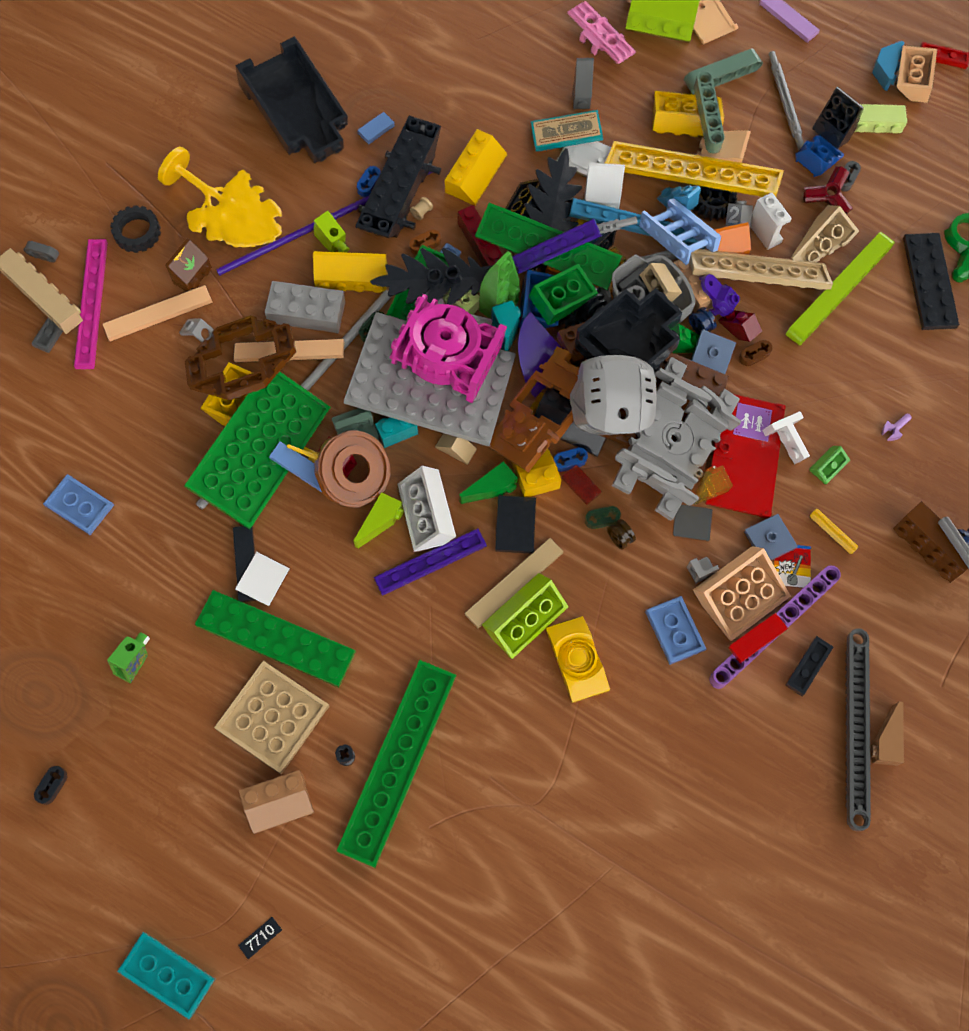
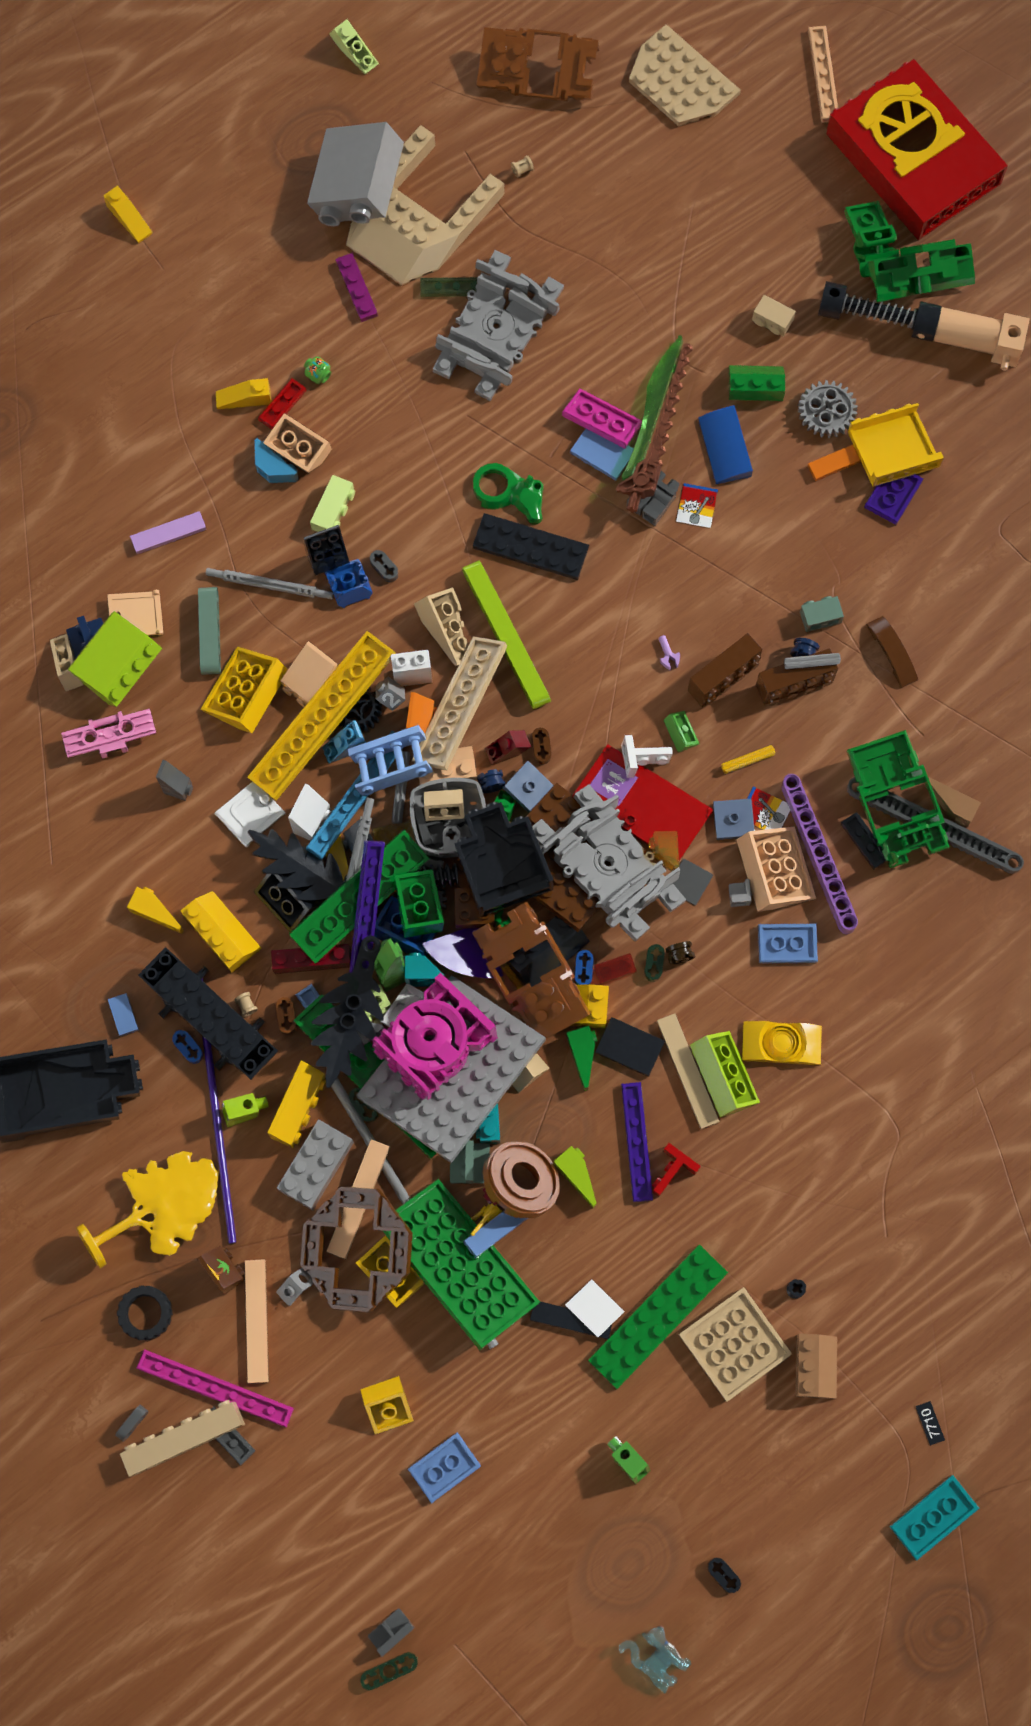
camera: 65 degrees left, 5 degrees up
green plate [336,660,457,868] -> none
white slope [398,466,456,551] -> none
tile [531,110,603,152] -> none
light grey piece [570,355,657,435] -> none
sand green beam [694,71,725,154] -> none
dark purple piece [699,274,740,316] -> none
red tile [728,613,788,664] -> none
dark red piece [803,166,853,215] -> none
none -> yellow slope [127,887,183,934]
none -> yellow slope [216,378,271,409]
none -> yellow slope [360,1376,414,1434]
none -> red bracket [652,1143,701,1197]
none -> reddish brown brick [688,633,763,707]
none -> green piece [846,730,950,868]

